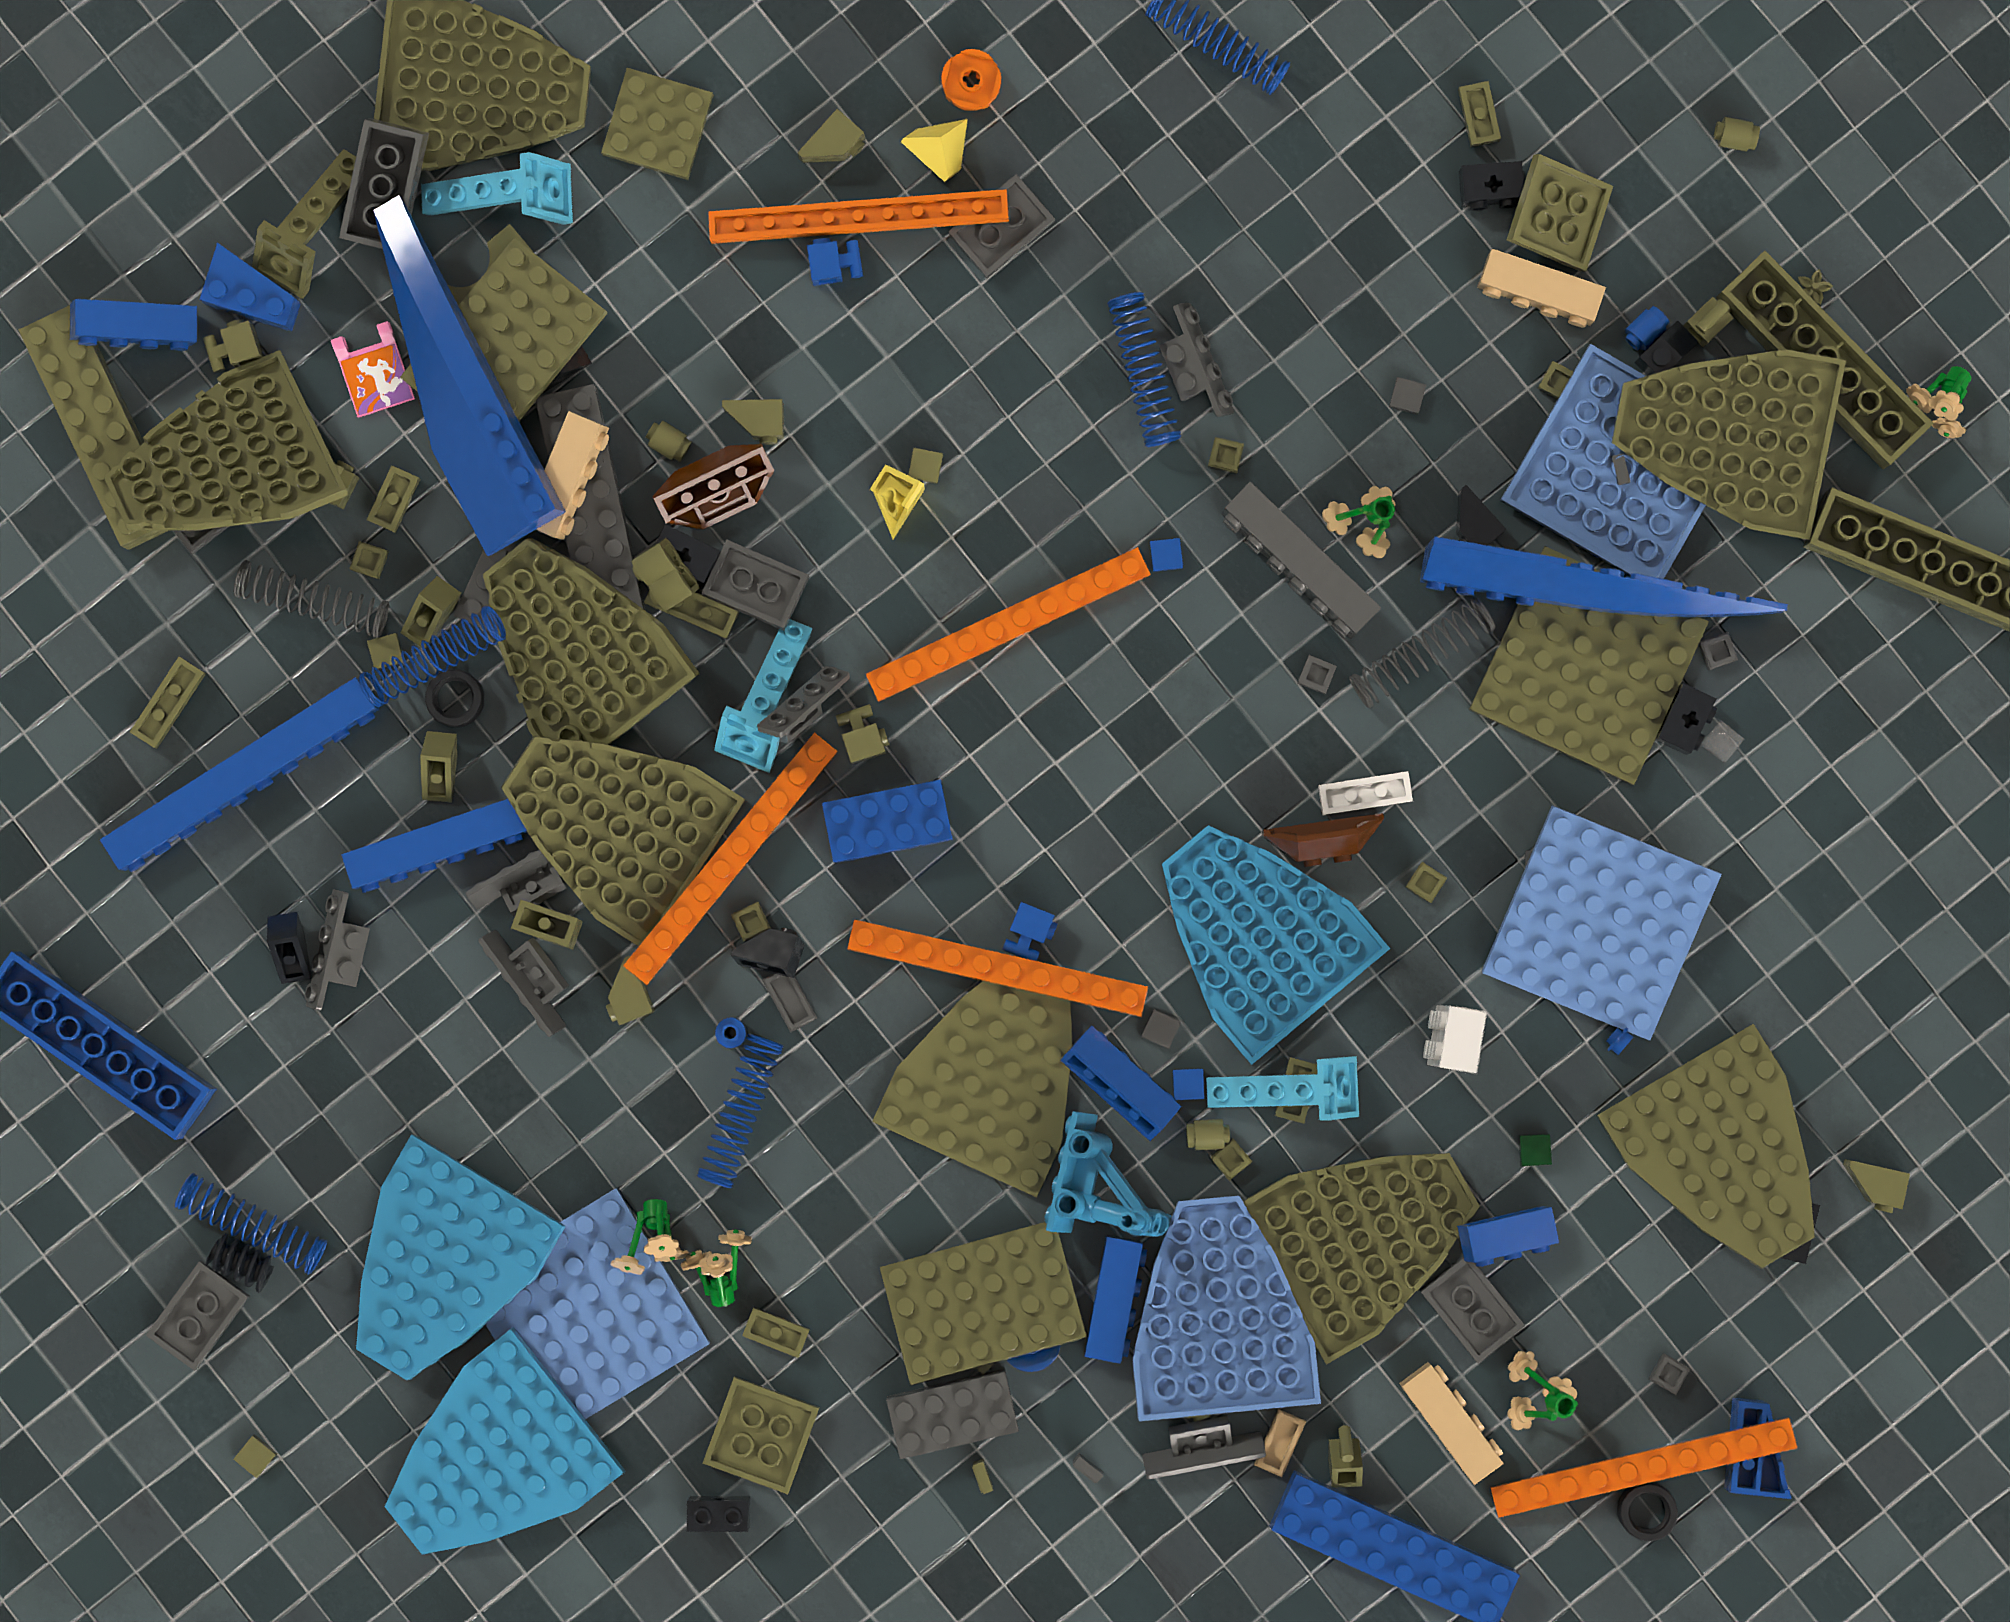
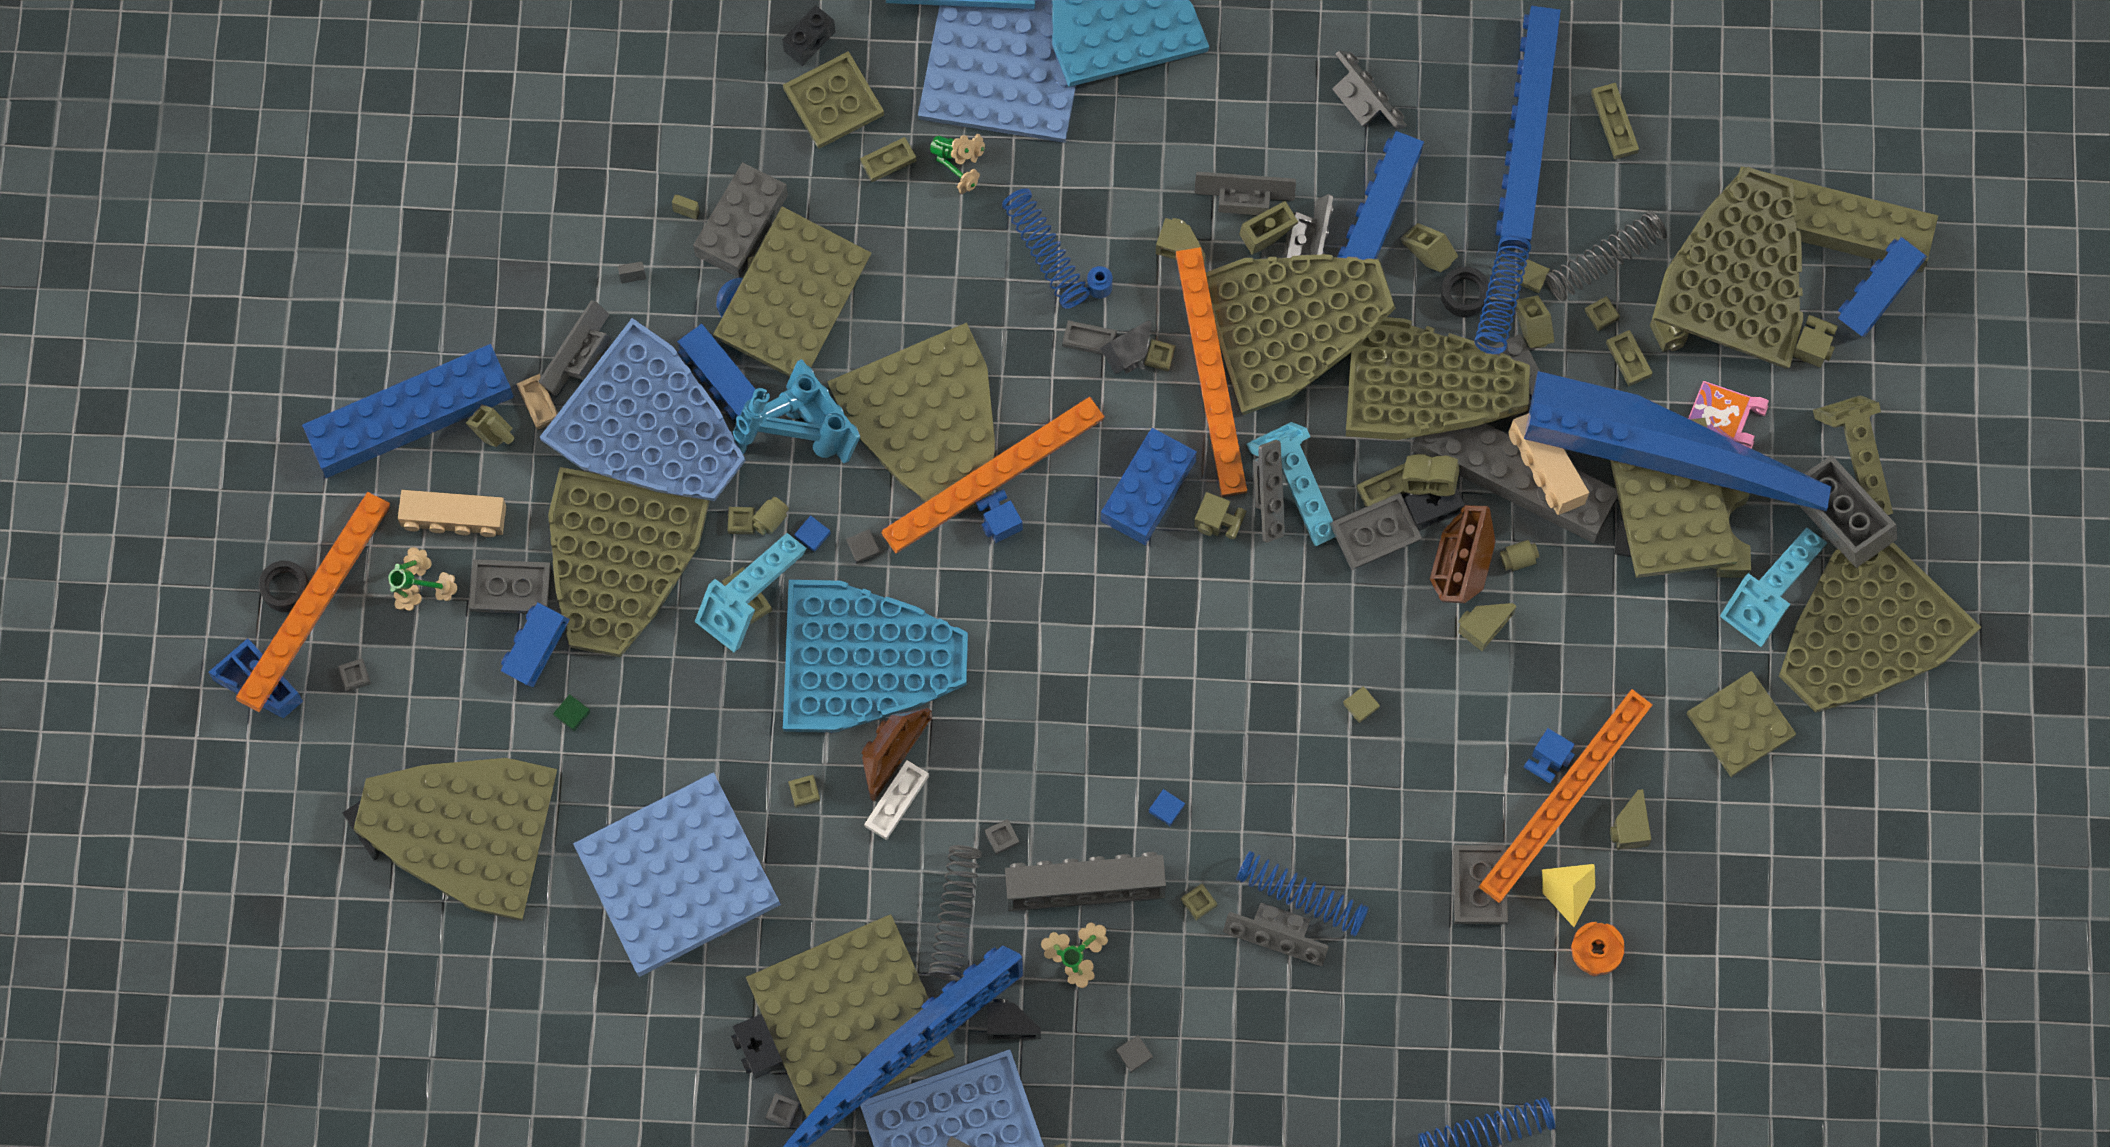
camera: 130 degrees right, 15 degrees down
blue wedge [199,243,301,332] -> none
black slope [267,912,311,984] -> none
plant [611,1199,689,1275] -> none
orange plate [866,547,1150,702] -> none
light yellow slope [870,464,925,539] -> none
blue brick [1060,1025,1182,1141] -> none
white brick [1423,1005,1486,1073] -> none
blue plate [1606,1028,1633,1055] -> none
clear plate [1701,720,1744,763] -> none
olive slope [1843,1159,1910,1213] -> none

